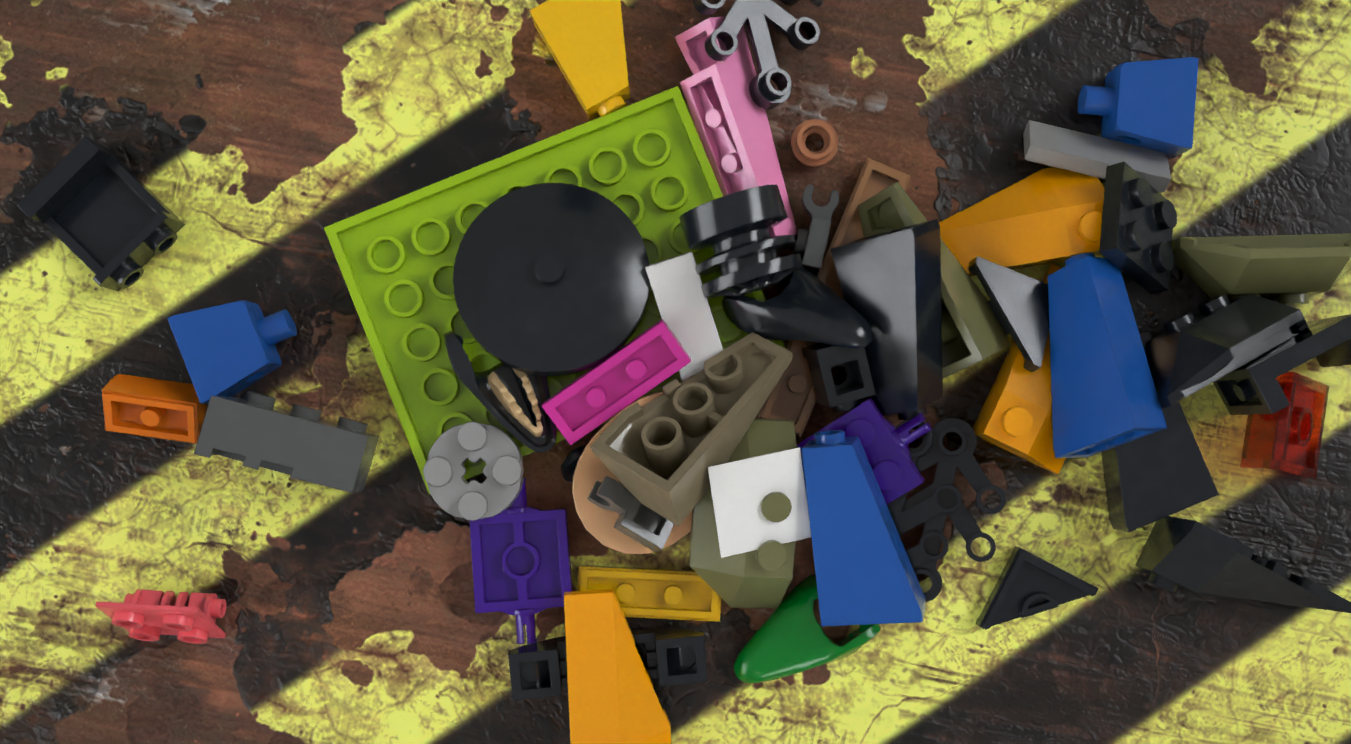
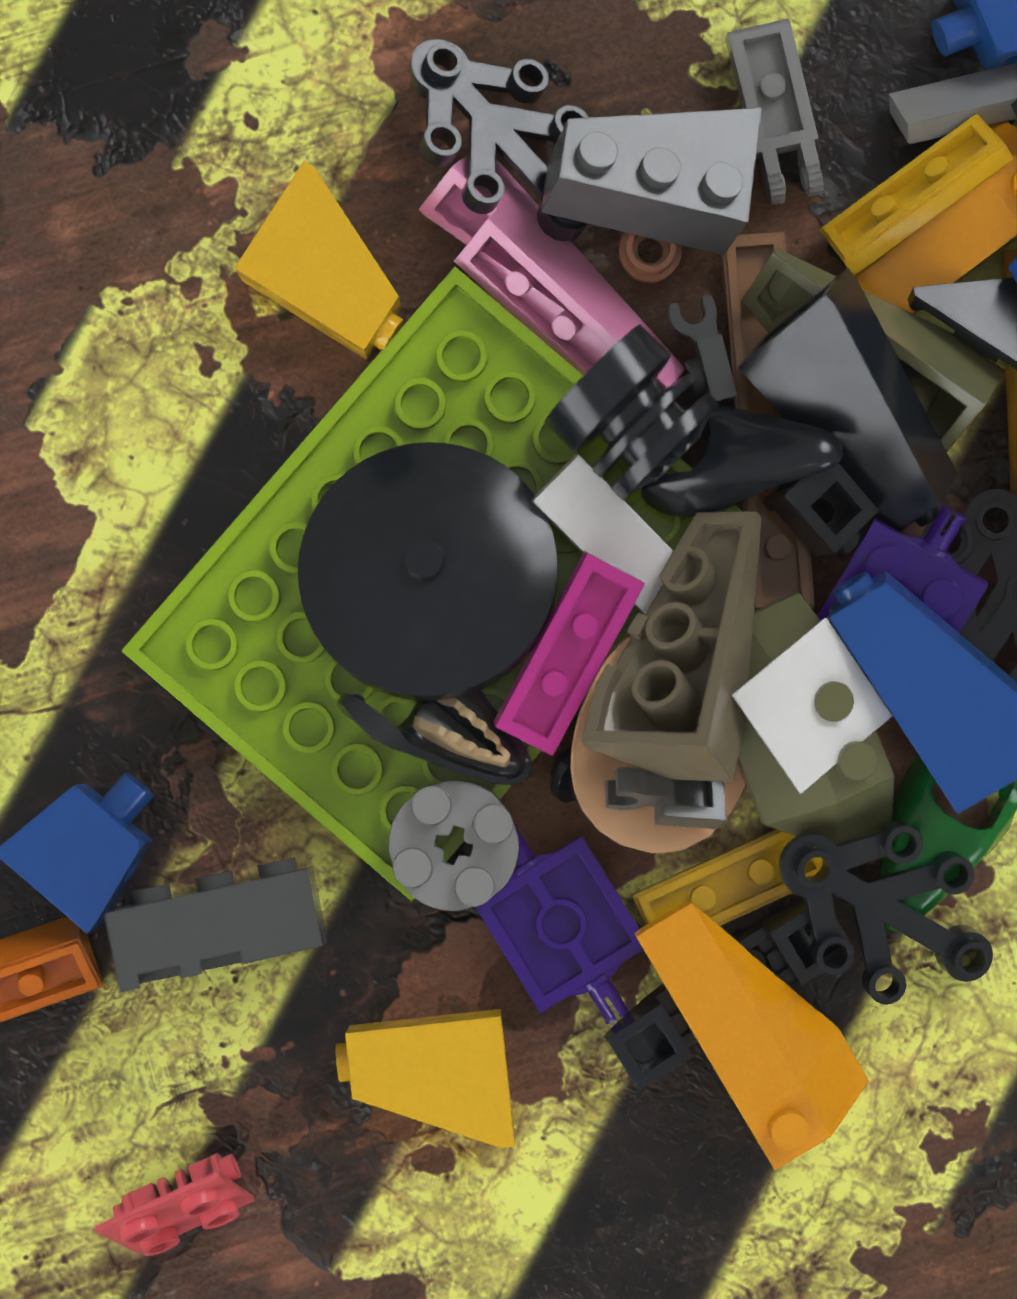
camera: 30 degrees left, 0 degrees up
none -> yellow slope [336,1009,515,1148]
none -> wedge [541,108,762,255]
none -> light grey hinge [725,18,824,206]
none -> black plant [779,820,993,1005]
none -> yellow tile [820,114,1014,275]

